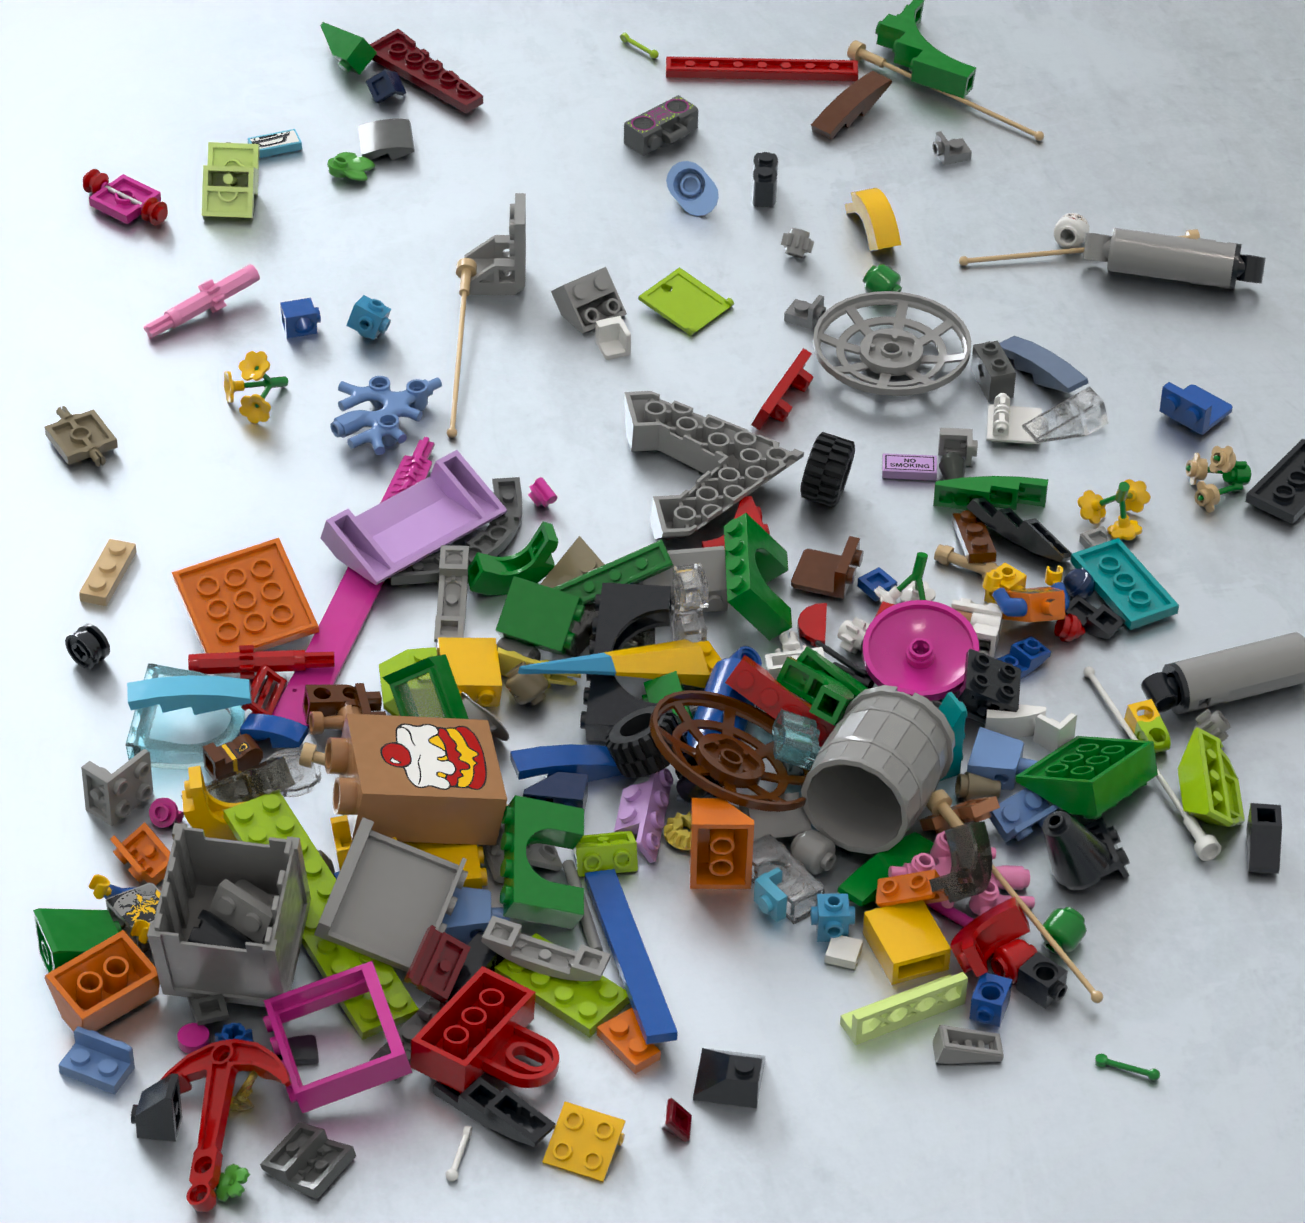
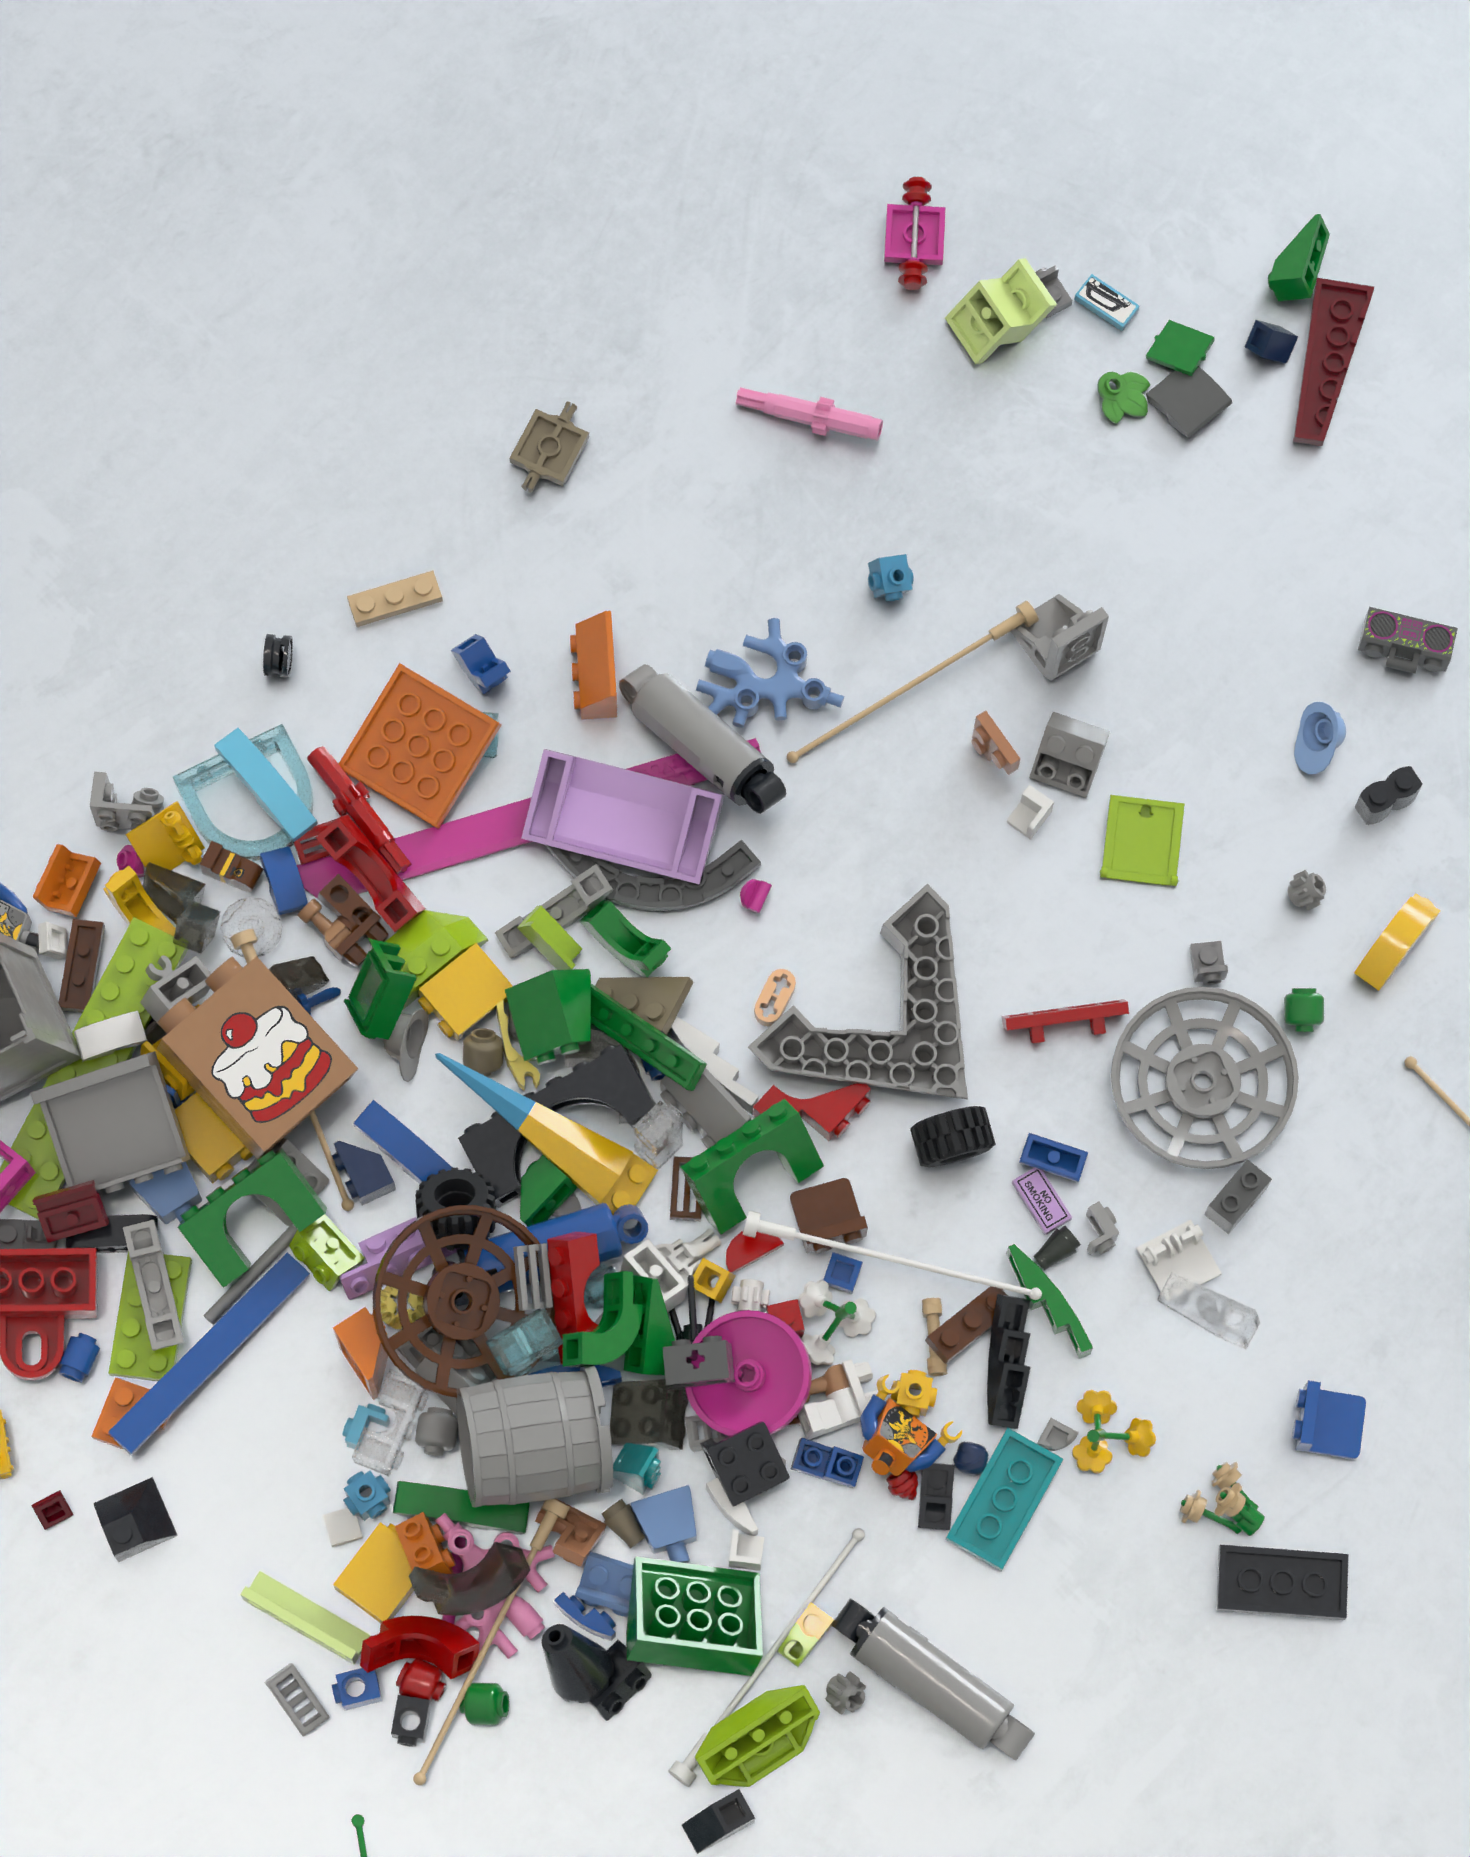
camera: 55 degrees right, 30 degrees up
yellow plant [224,351,289,424] -> none
blue brick [280,297,321,339] -> none
sand blue slope [1000,336,1088,393] -> none
none -> blue brick [59,1333,100,1383]
none -> white slope [74,1011,147,1061]
none -> yellow hinge [125,801,205,881]
none -> light grey brick [140,955,211,1026]
none -> red arch [315,815,426,932]
none -> blue brick [451,634,511,694]
none -> light grey tile [513,1243,553,1311]
none -> lime panel [517,905,582,970]
none -> blue slope [554,1592,616,1641]
none -> orange slope [570,611,617,720]
none -> light grey piece [619,664,786,814]
none -> dark grey brick [663,1336,735,1389]
none -> reddish brown tile [670,1156,702,1221]
none -> yellow plate [693,1258,736,1303]
none -> white piece [743,1210,1042,1300]
none -> light nougat beam [754,969,796,1026]
none -> nougat plate [971,711,1021,775]
none -> blue slope [1019,1133,1088,1182]
none -> green piece [1146,320,1215,376]

